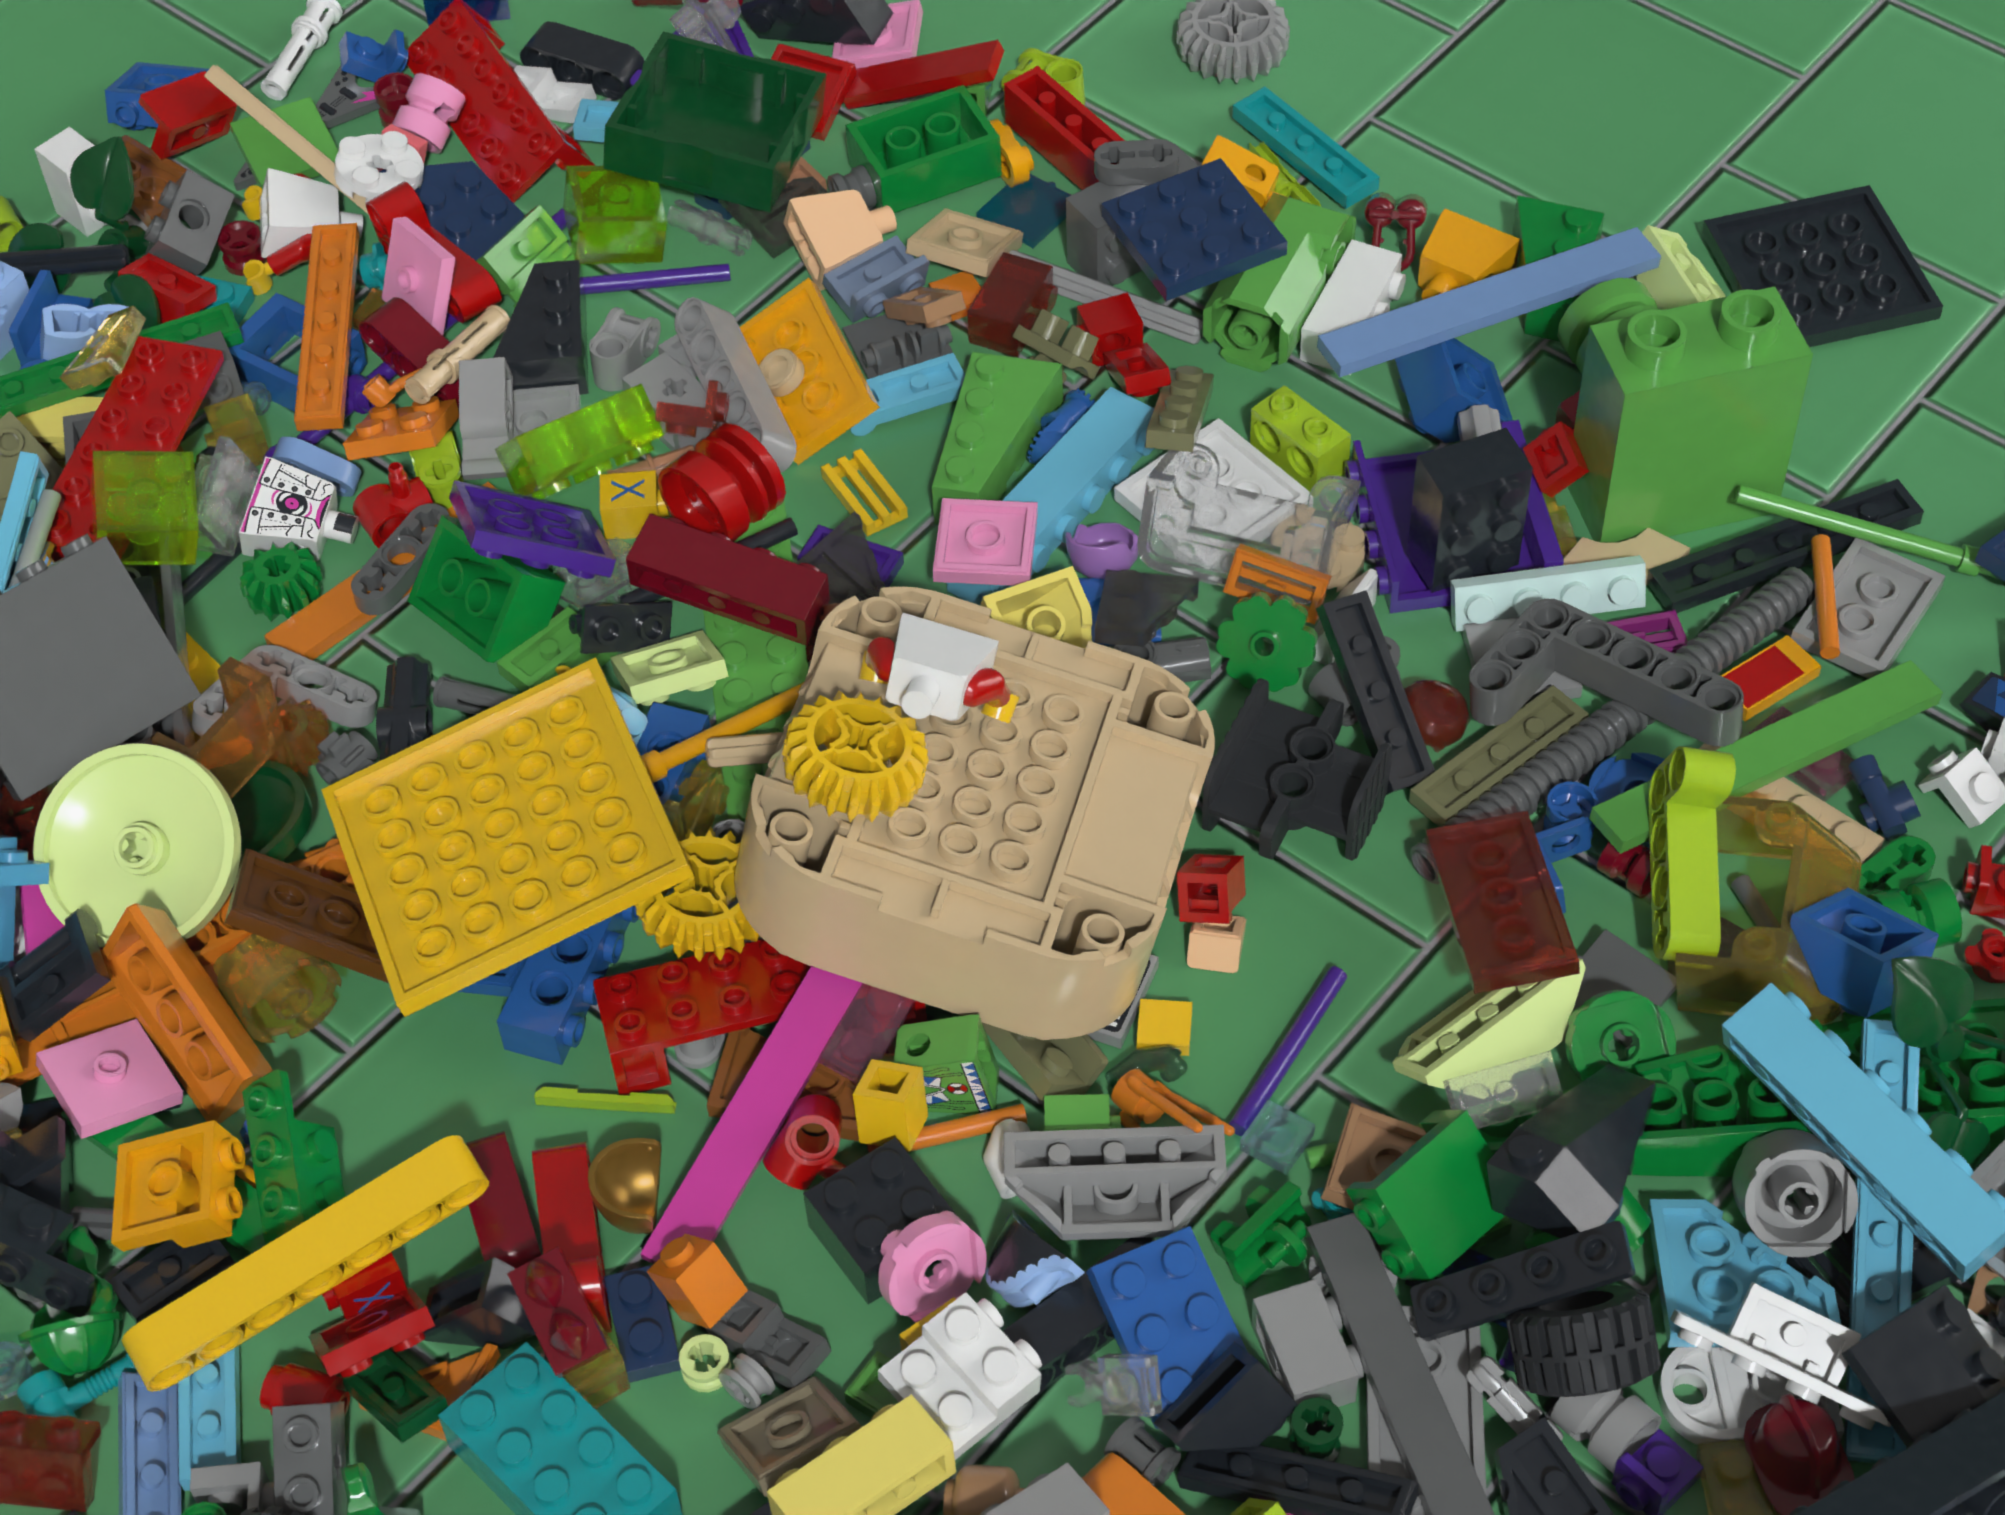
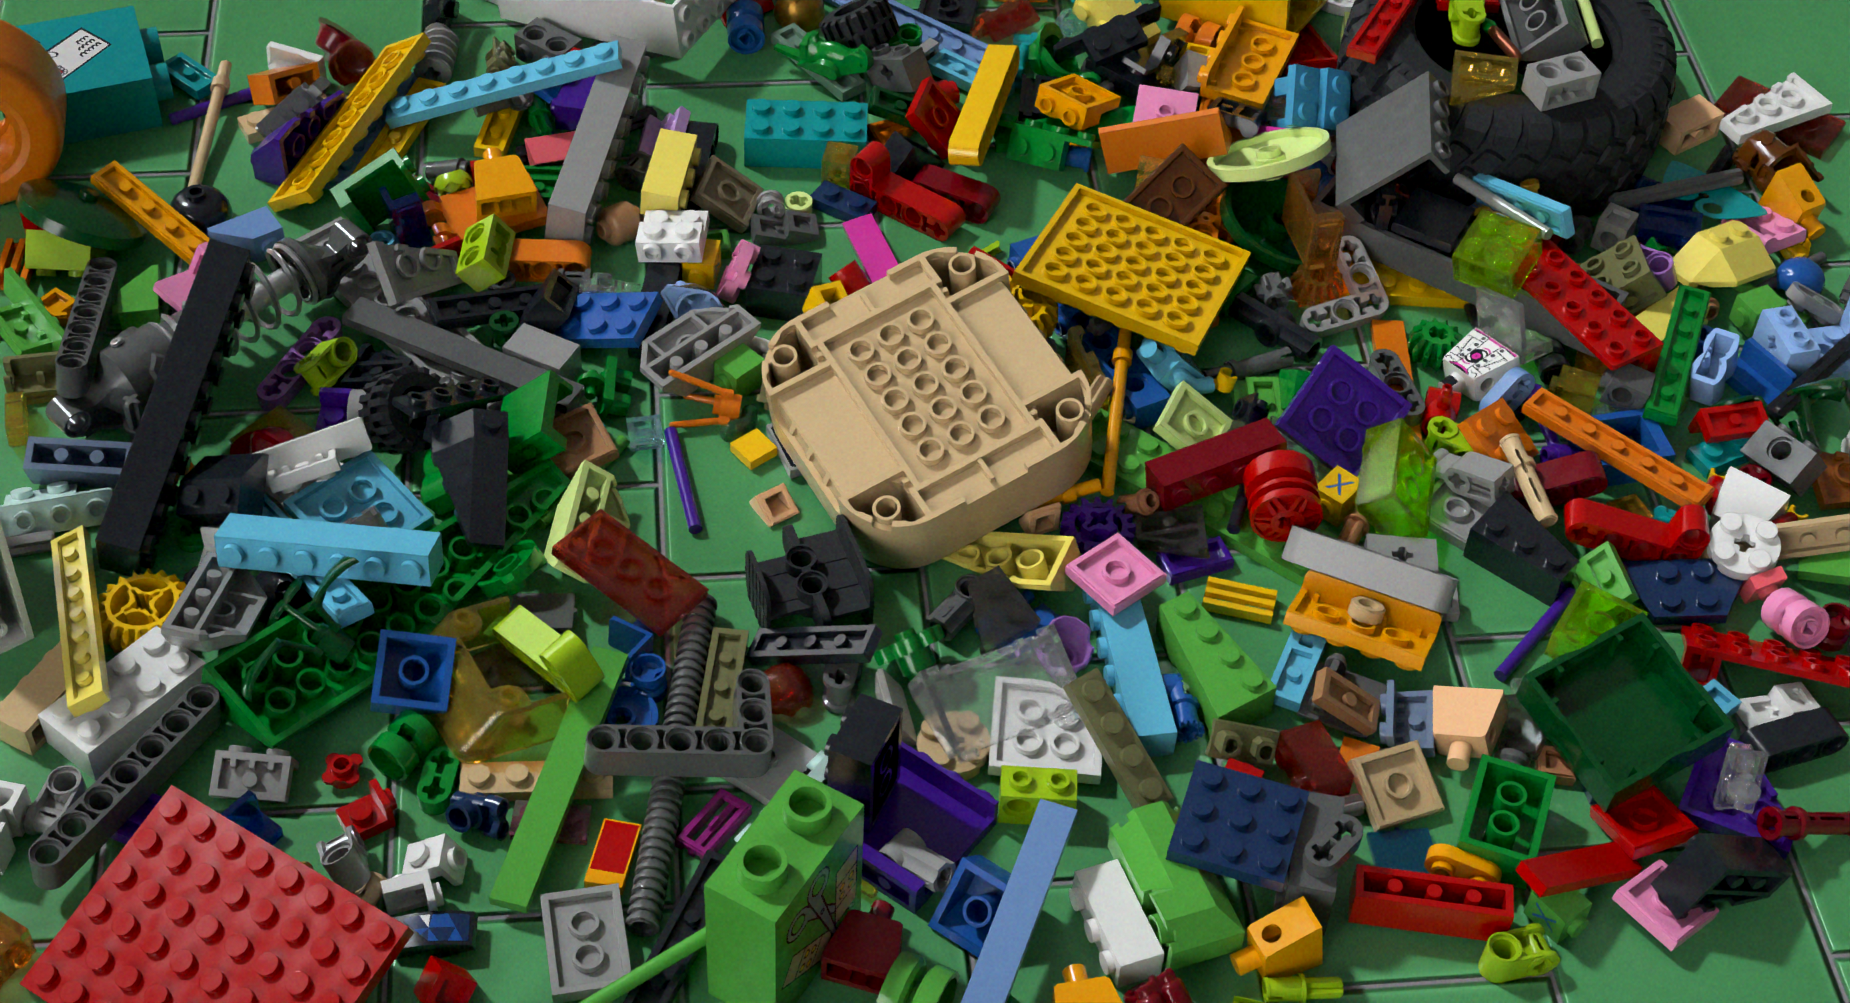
camera: 130 degrees right, 5 degrees down
clear yellow wing [59,306,146,391] -> none
orange hand [362,368,421,407] -> none
bright pink plate [382,217,456,336] -> none
dark red tile [507,1247,611,1378] -> none
pearl gold helmet [588,1138,661,1234] -> none
light grey piece [589,307,661,392] -> none
orange brick [646,1234,748,1329] -> none
clear red bracket [655,380,730,438] -> none
yellow gear [782,690,928,823] -> none
white torso [859,613,1020,723] -> none
red plate [1103,343,1171,397] -> none
red brick [1177,854,1246,924] -> none
orange tile [1223,543,1332,625] -> none
clear plate [1443,1051,1563,1129] -> none
red bracket [1523,421,1589,498] -> none
orange bar [1811,534,1840,659] -> none

